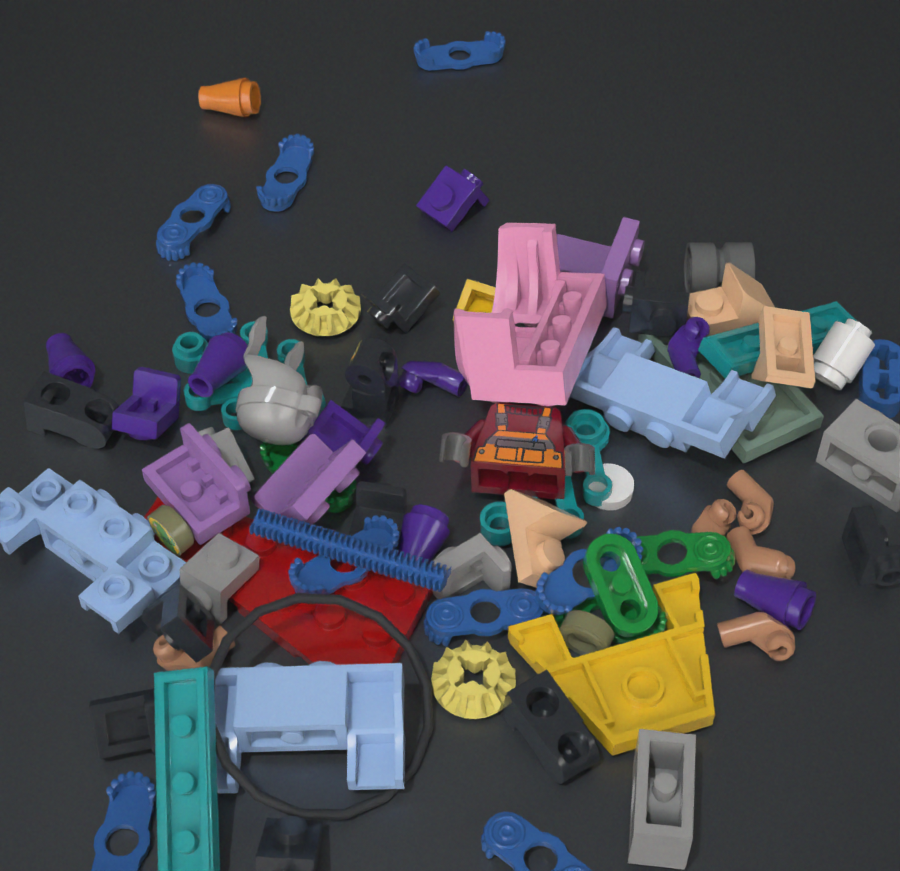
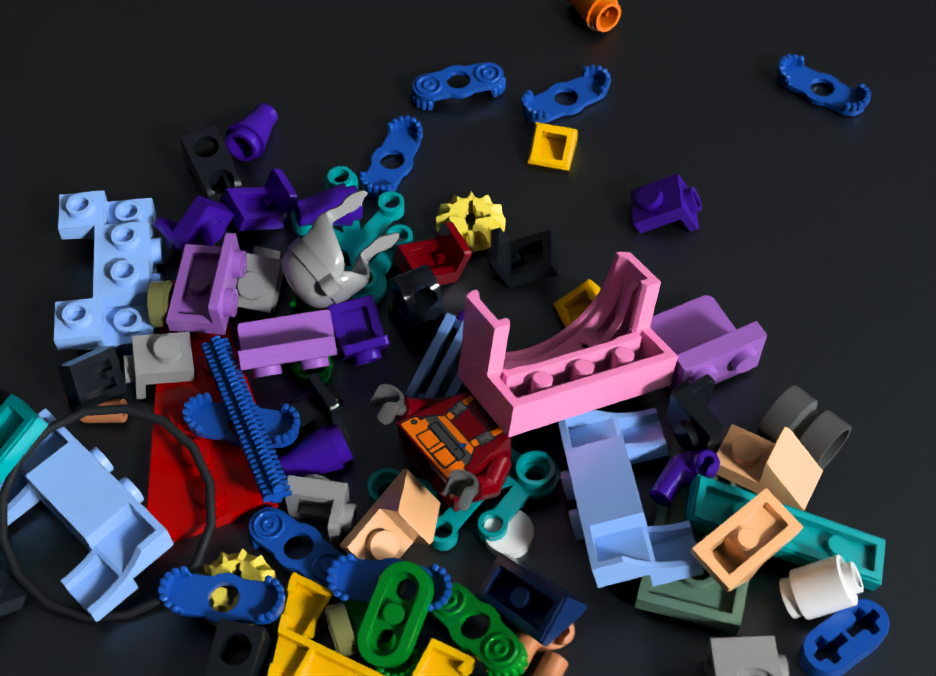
camera: 45 degrees right, 5 degrees up
nougat arm [727,470,774,534] -> none
none -> dark purple bracket [154,196,235,255]
none -> blue piece [158,566,286,625]
none -> dark red bracket [392,222,472,286]
none -> medium blue tile [405,312,465,399]
none -> dark blue slope [475,552,588,647]
none -> yellow slope [528,122,578,171]

